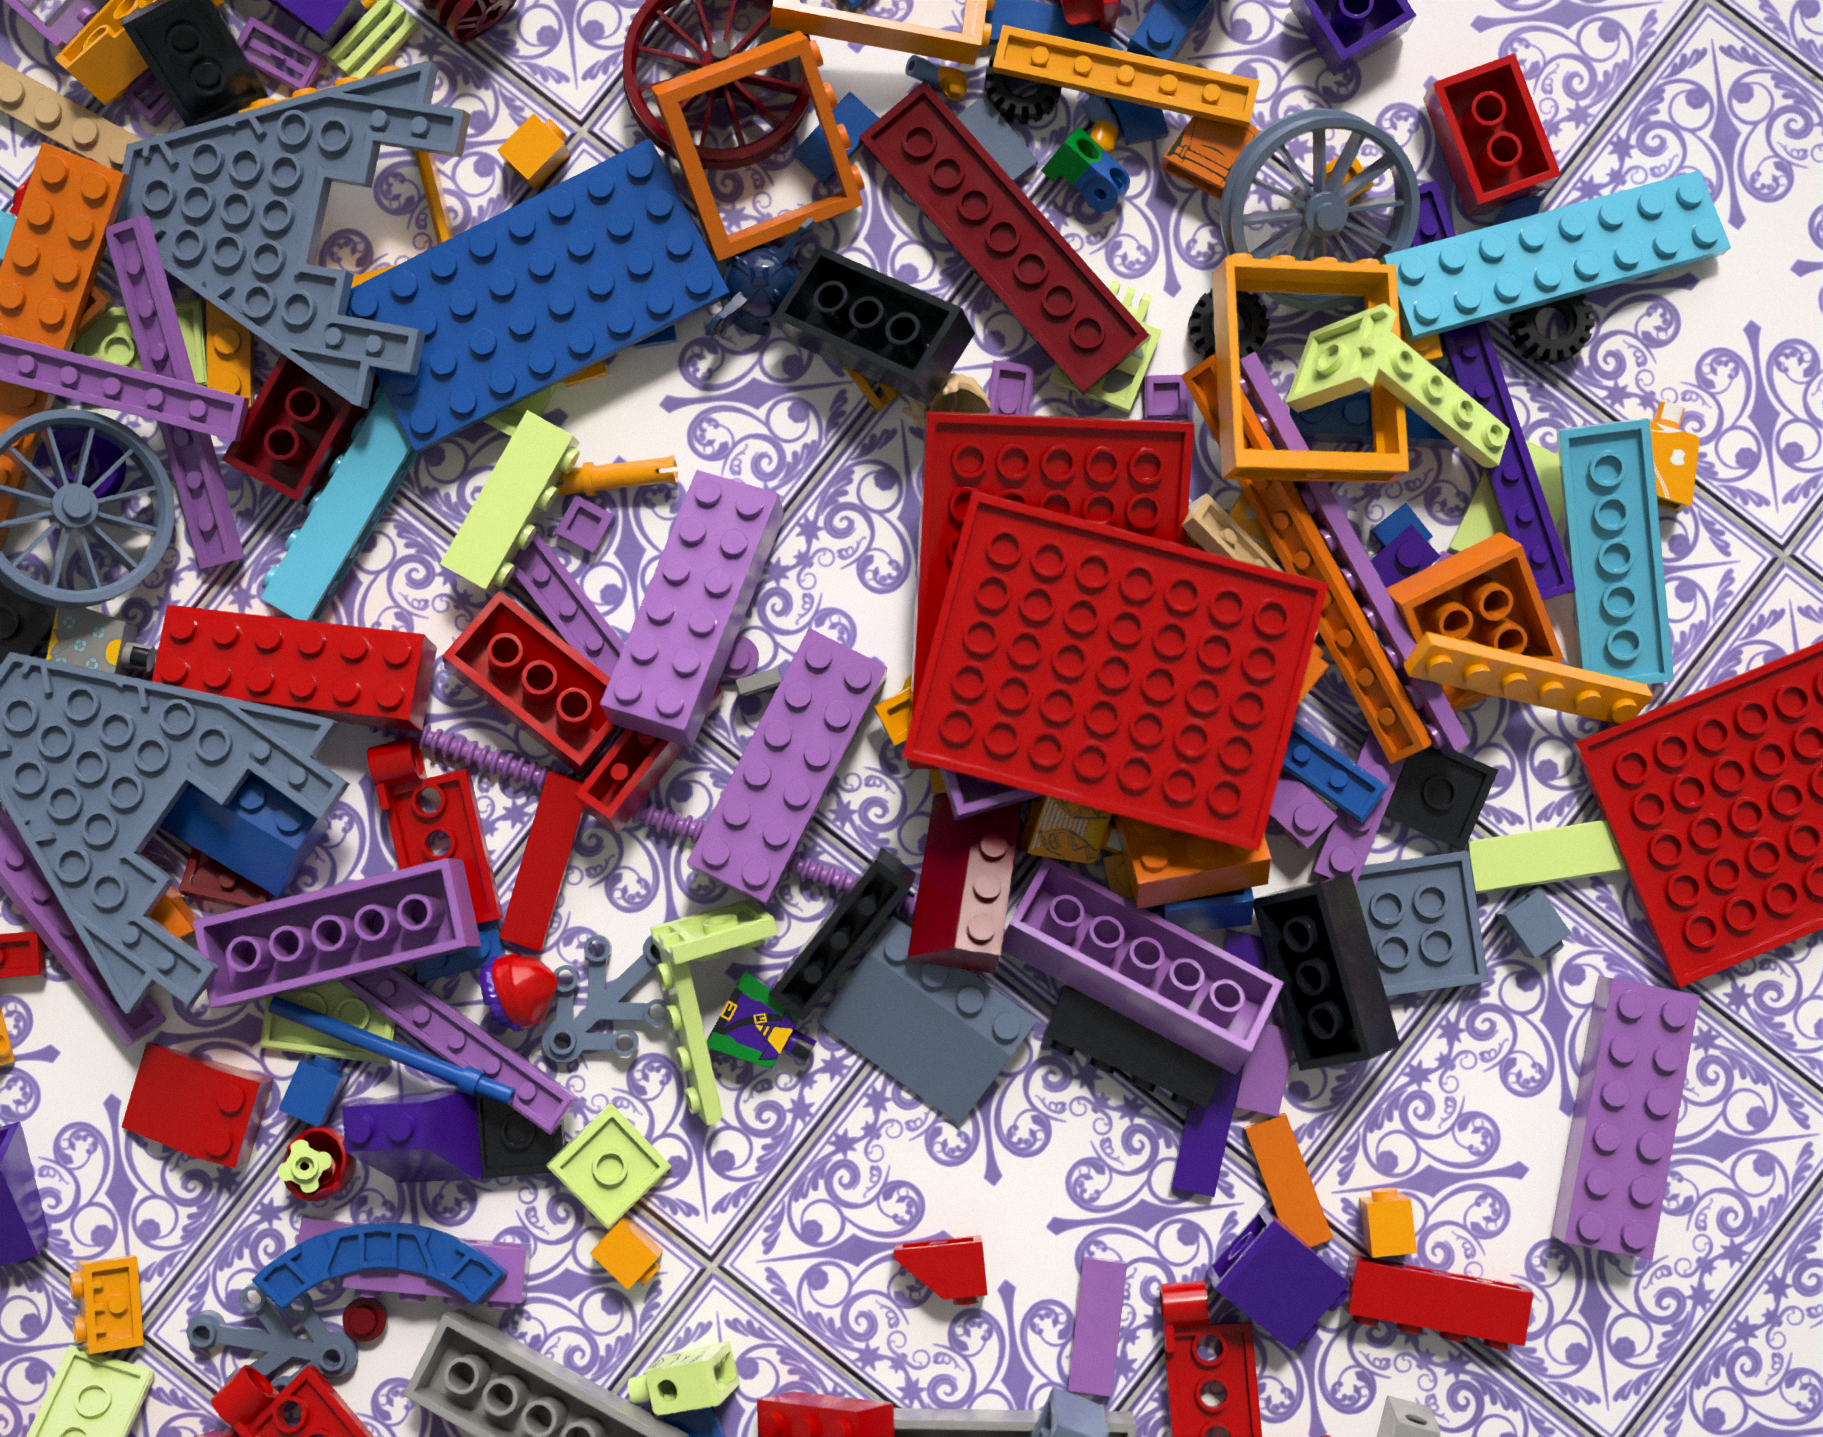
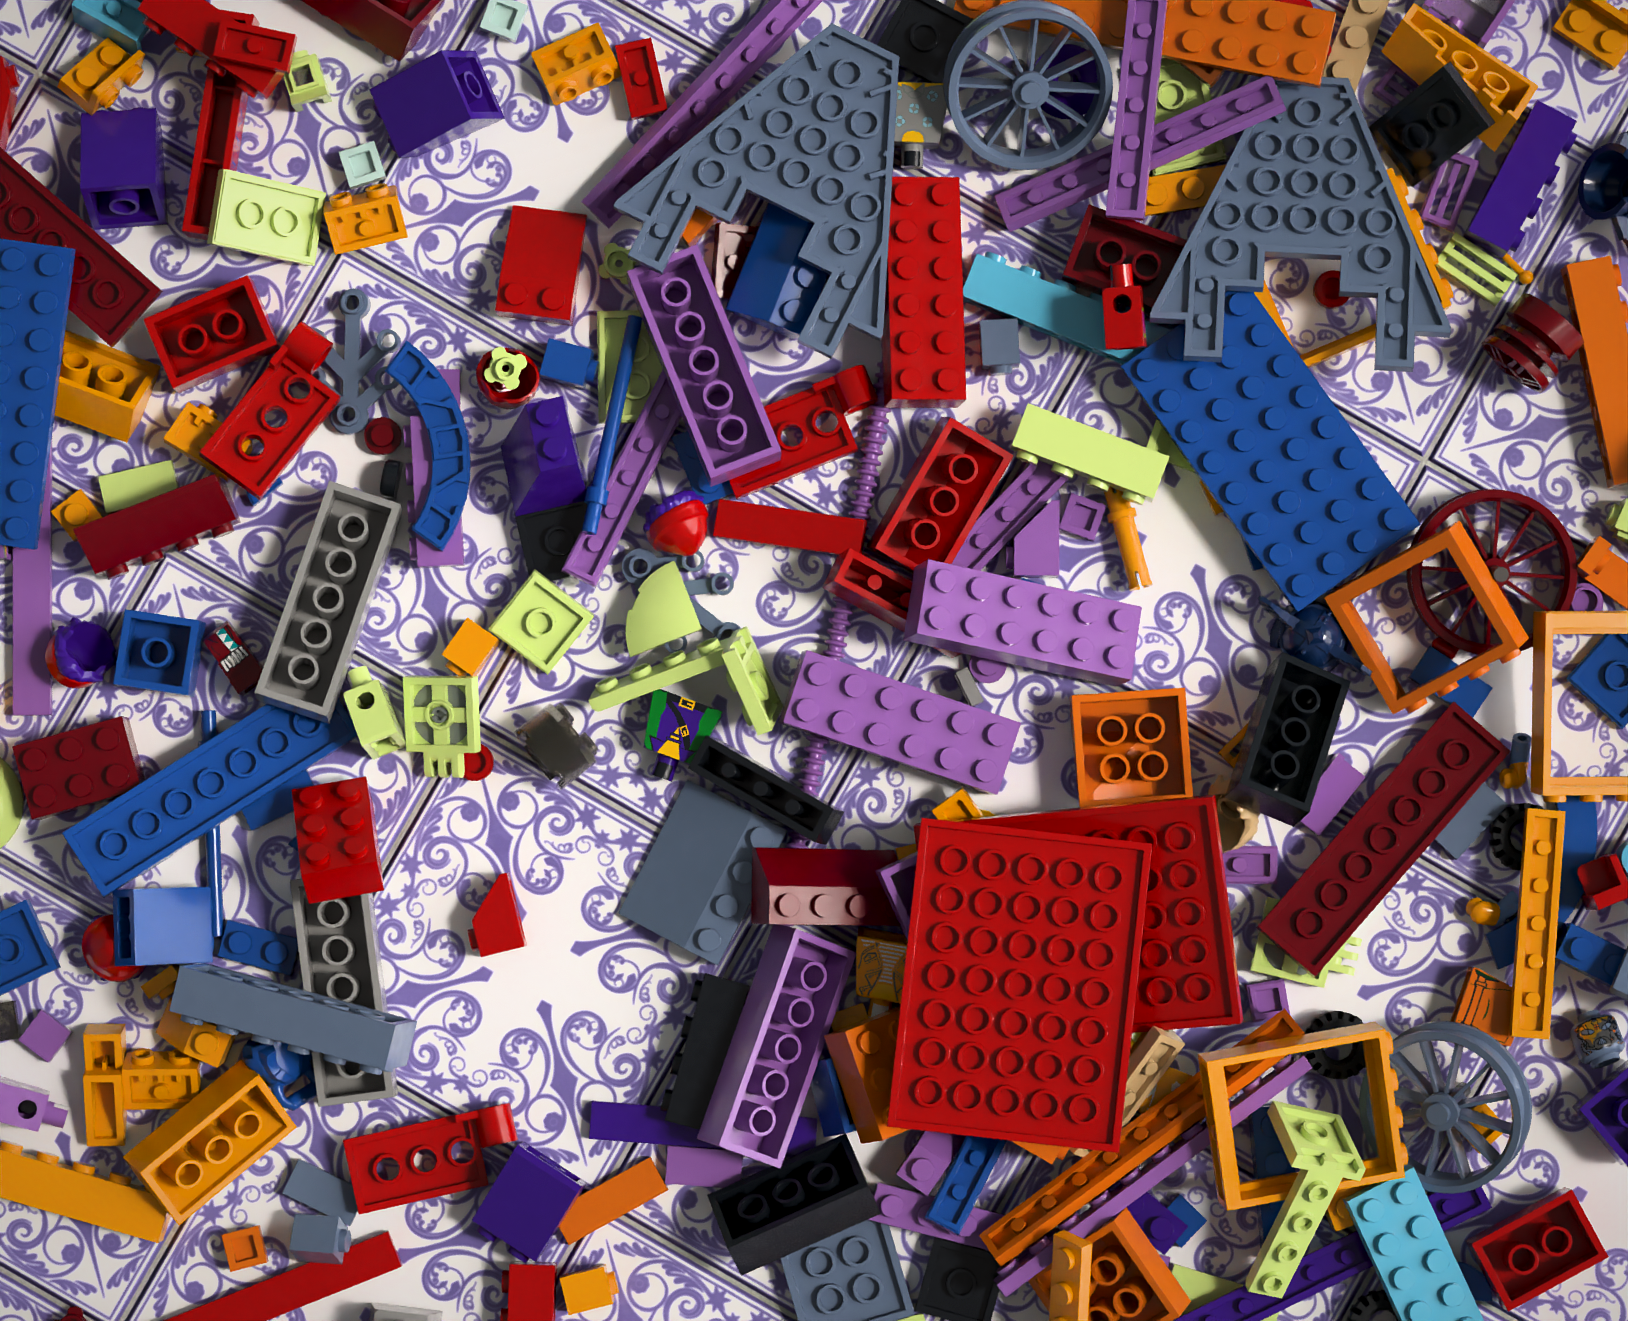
camera: 80 degrees right, 0 degrees up
light orange brick [497,113,570,191] -> none
leg [1041,127,1130,212] -> none
medium lavender tile [1067,1256,1127,1397] -> none
none -> light aqua plate [338,141,387,190]
none -> black tile [380,459,403,500]
none -> yellowish green piece [403,675,481,778]
none -> red tile [463,744,494,781]
none -> clear smoke brick [514,703,598,790]
none -> yellowish green plate [598,243,637,284]
none -> yellowish green brick [625,561,702,658]
none -> sand blue brick [979,318,1020,375]
none -> medium lavender slope [1005,500,1059,578]
none -> orange slope [1069,688,1193,808]
none -> red torso [1102,264,1147,351]
none -> medium lavender panel [1300,753,1366,836]
none -> red tile [1313,270,1350,309]
none -> red piece [1432,638,1459,660]
none -> head [1569,1010,1625,1069]

